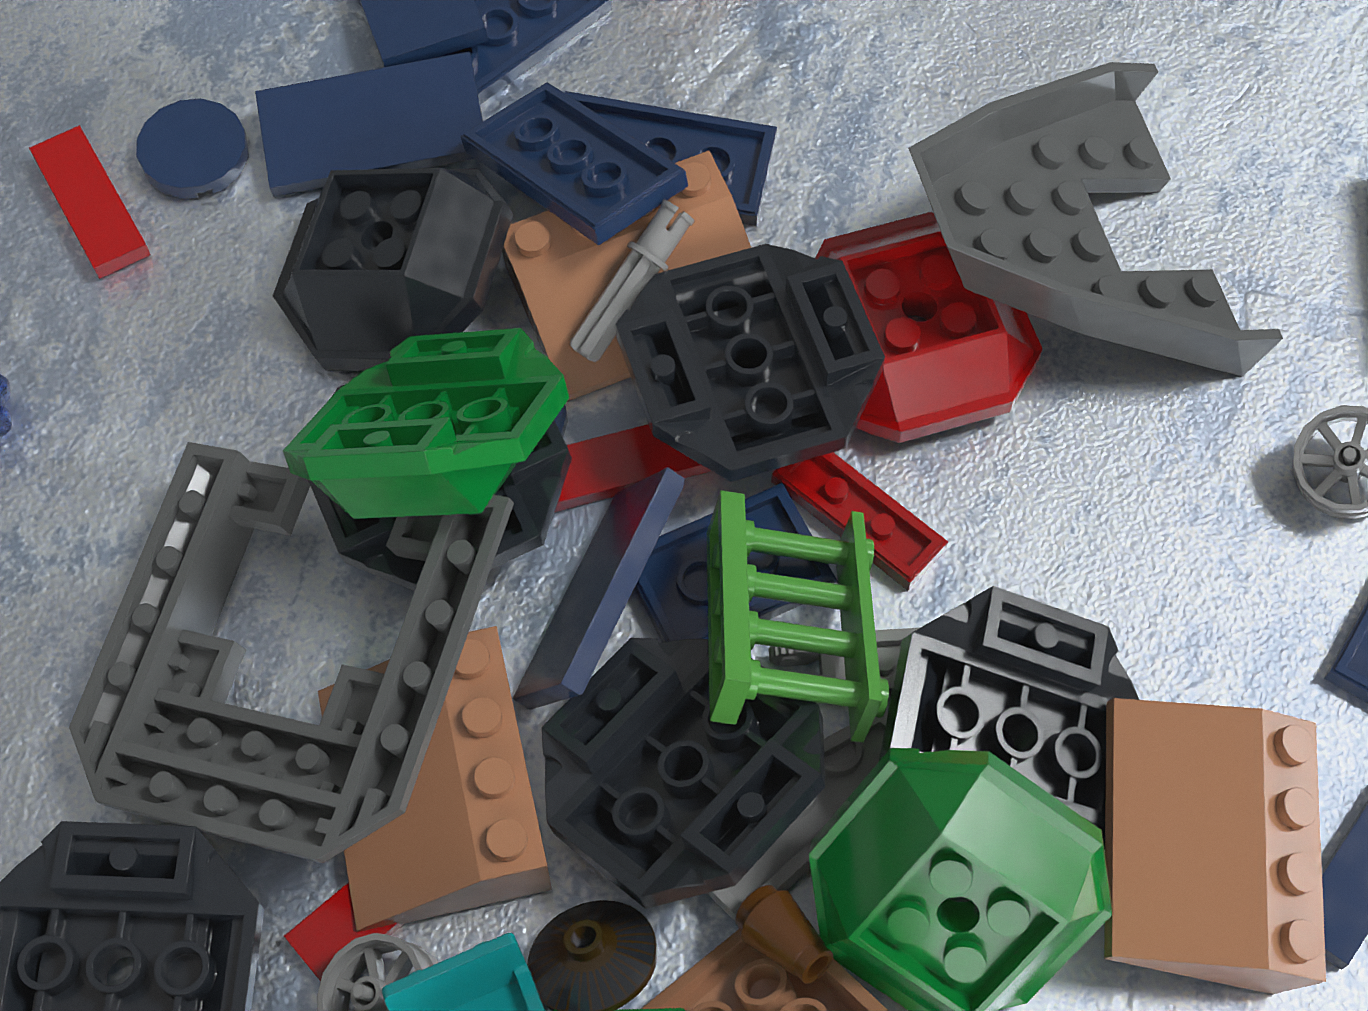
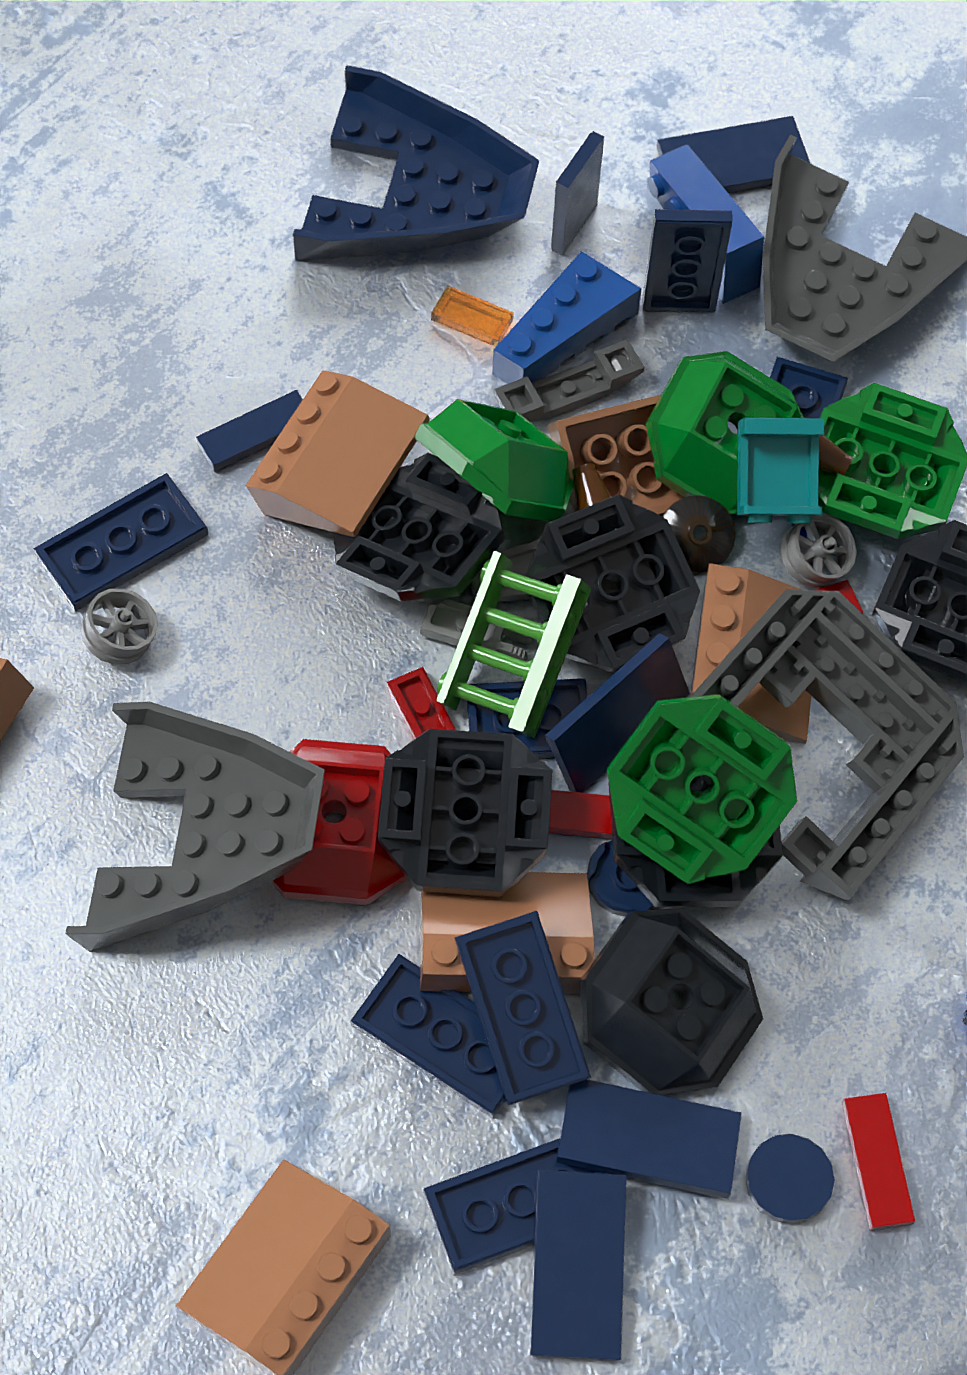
camera: 160 degrees left, 0 degrees up
light grey axle [570,199,695,362] -> none

